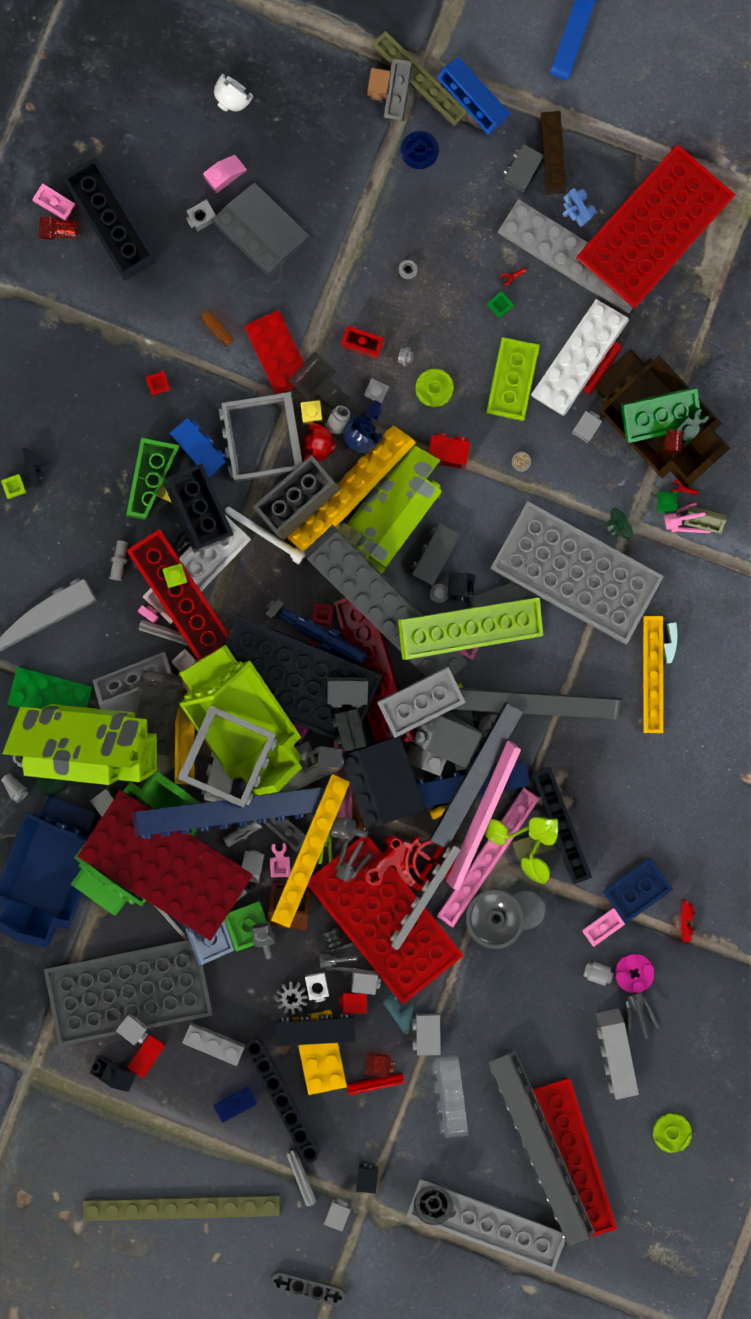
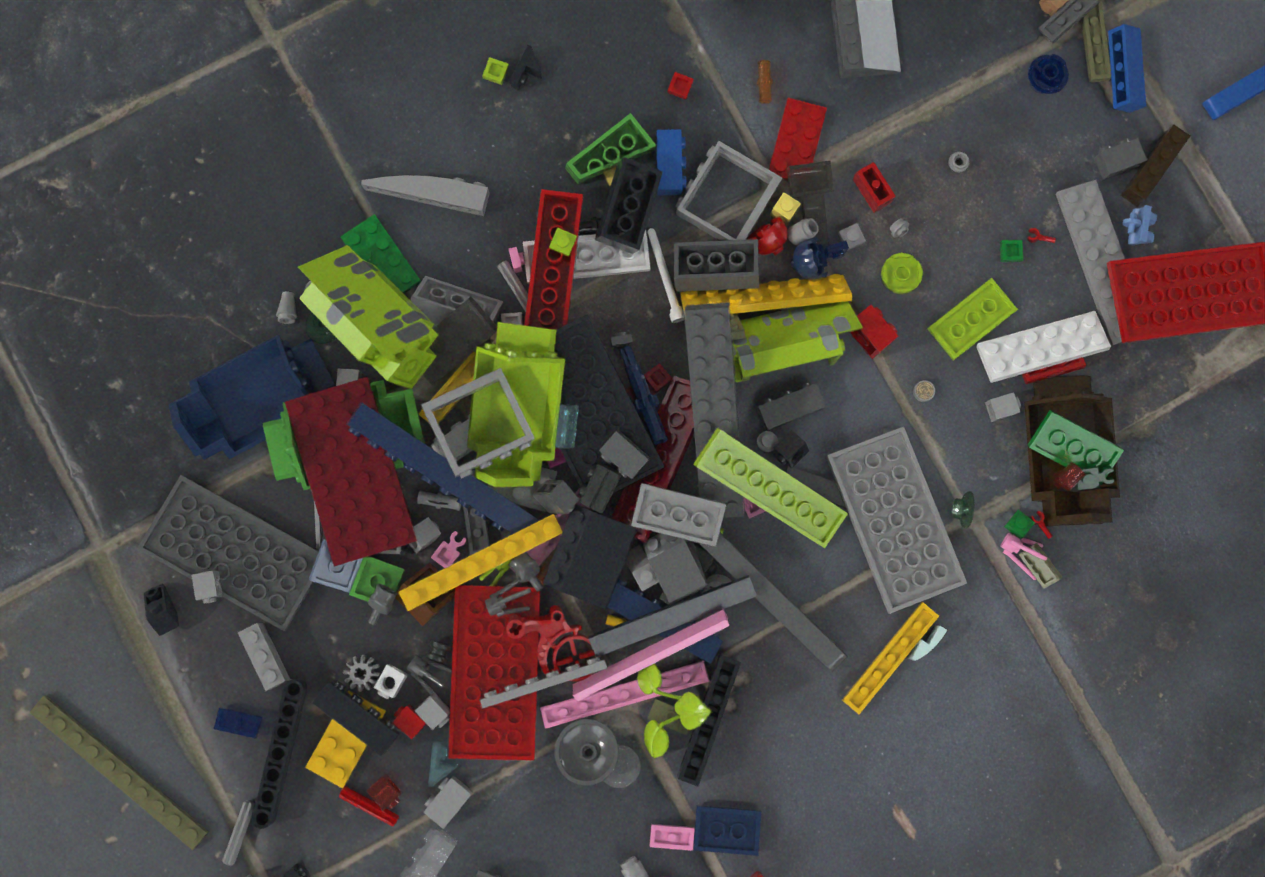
camera: 30 degrees right, 5 degrees down
light grey pin [109,540,129,581] -> none
red tile [127,1034,165,1078] -> none
none -> clear light blue plate [555,404,579,449]

